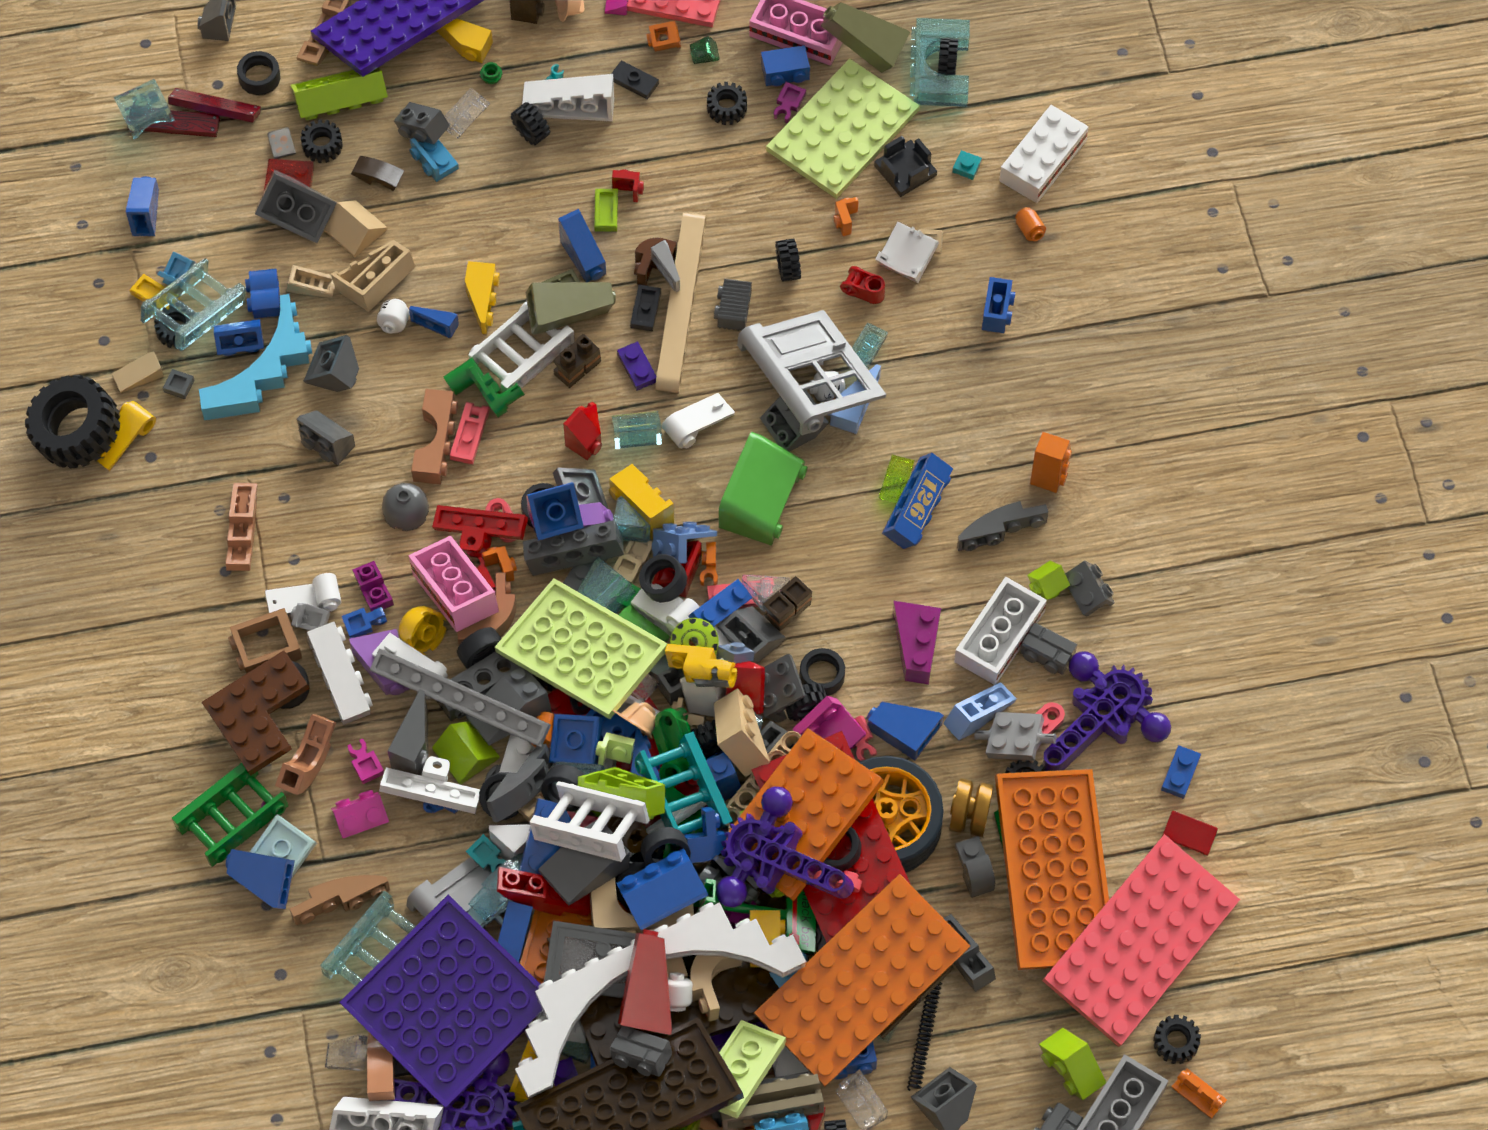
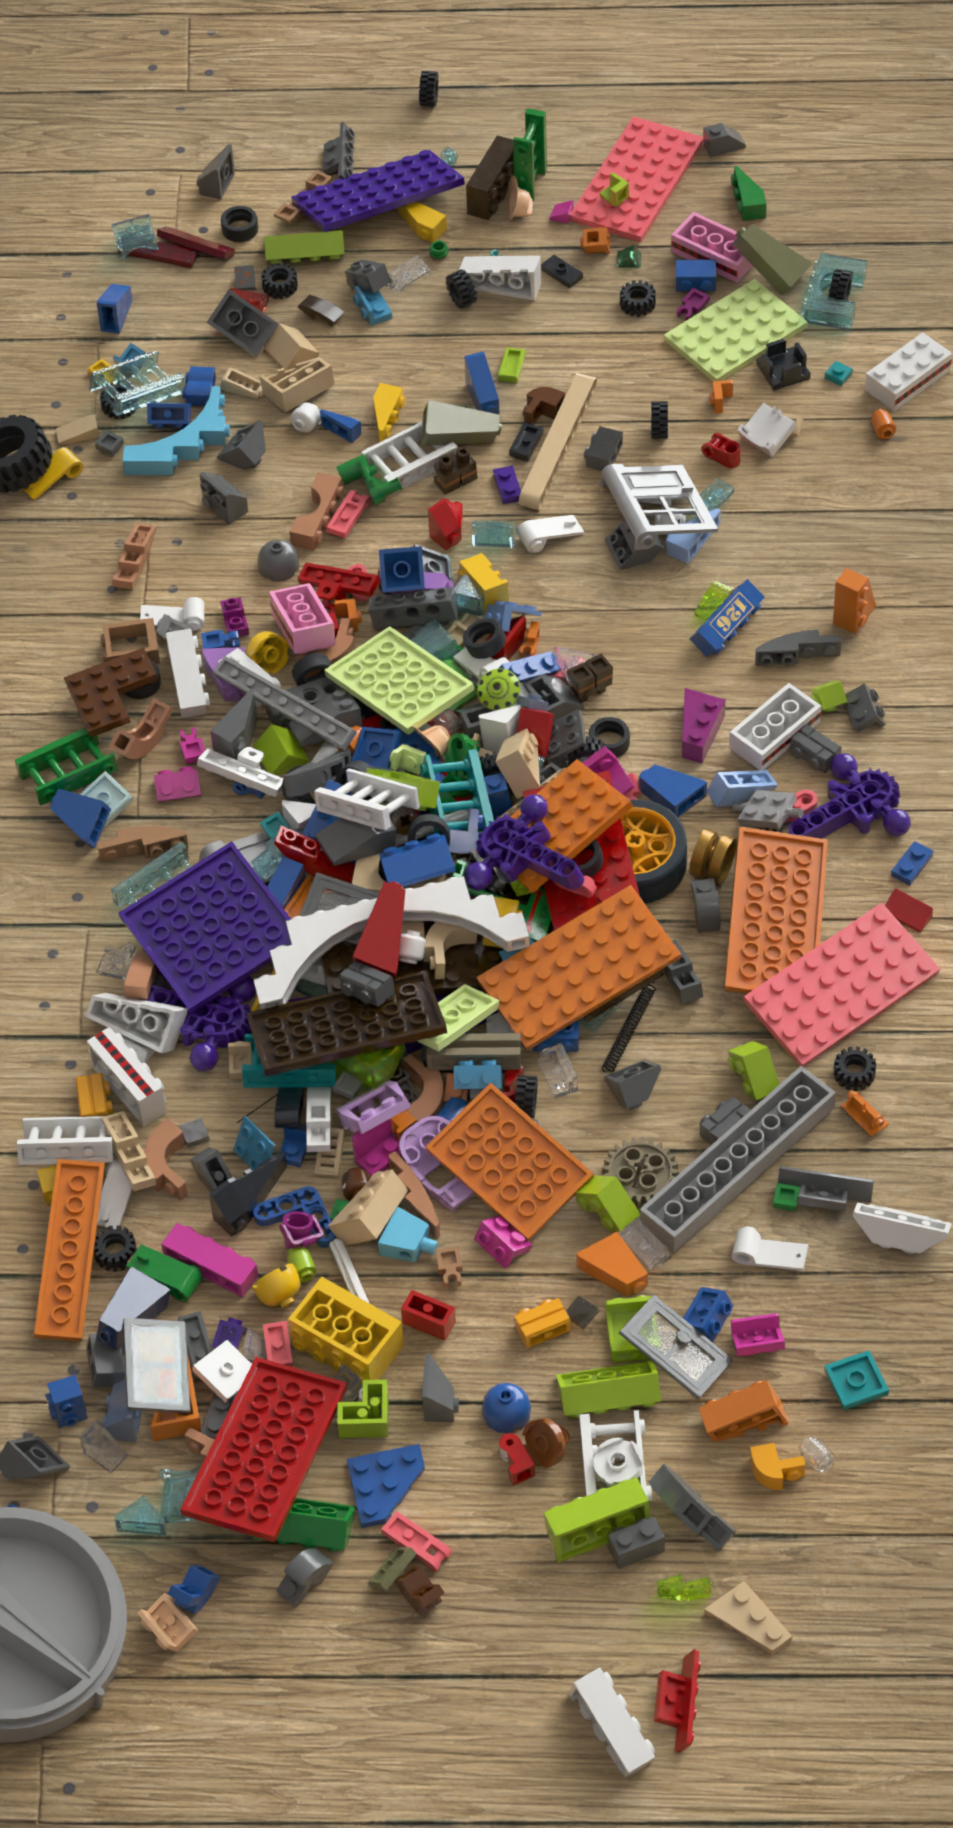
camera: 15 degrees right, 10 degrees down
red bracket [612,169,644,202] -> none
light grey slope [651,240,680,292] -> none
yellow plate [665,644,737,688] -> none
bright green windscreen [719,432,808,546] -> none
blue brick [982,277,1016,333] -> none

